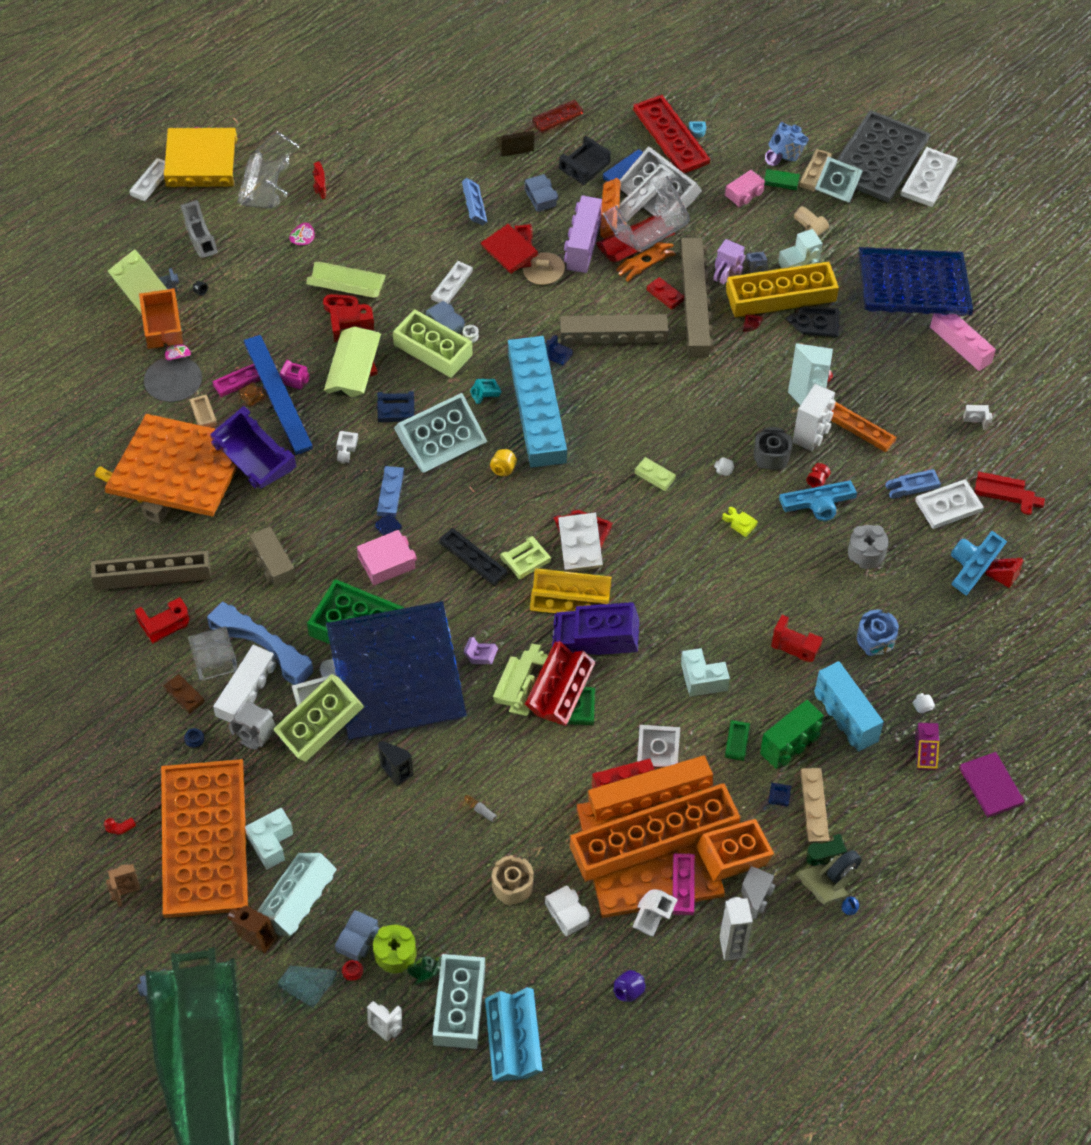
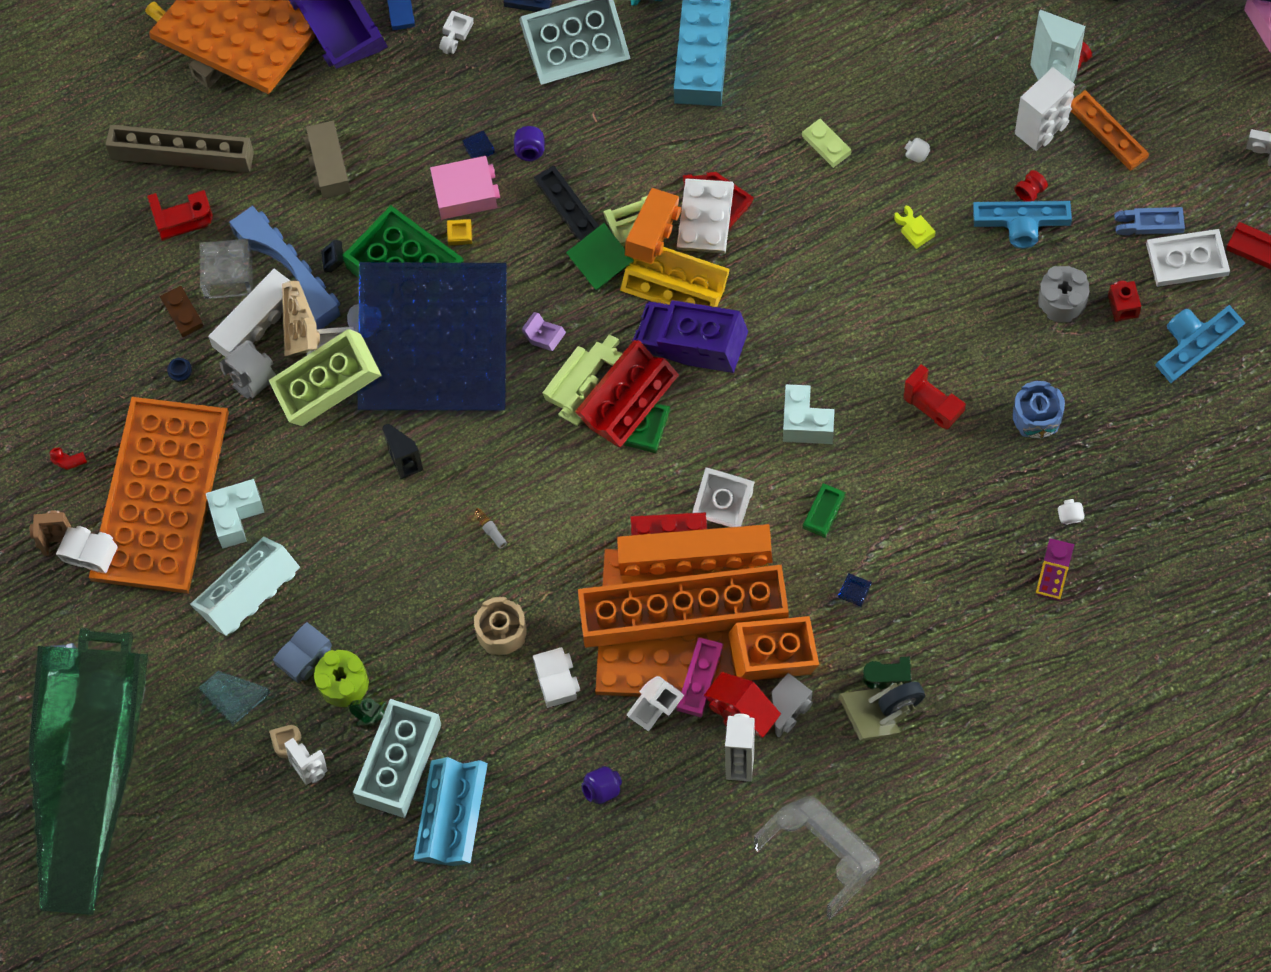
camera: 20 degrees right, 10 degrees up
reddish brown torso [227,906,278,954] -> none
red plate [342,960,363,981] -> none
medium blue plate [377,466,404,517] -> none
yellow head [490,449,517,477] -> none
dark grey brick [753,427,792,470] -> none
green brick [760,700,824,769] -> none
tan plate [800,768,829,845] -> none
medium azure brick [814,661,884,752] -> none
blue hinge [842,896,859,915] -> none
magenta tile [959,752,1025,818] -> none
red slope [984,558,1024,588] -> none
none -> white brick [56,526,118,573]
none -> tan tile [269,725,302,758]
none -> tan plate [282,281,320,356]
none -> black tile [321,240,344,273]
none -> yellow tile [447,219,472,246]
none -> dark purple head [514,126,545,161]
none -> green tile [566,223,634,291]
none -> orange brick [625,188,681,264]
none -> red brick [704,672,781,738]
none -> clear windscreen [754,796,880,919]
none -> red brick [1108,281,1142,322]

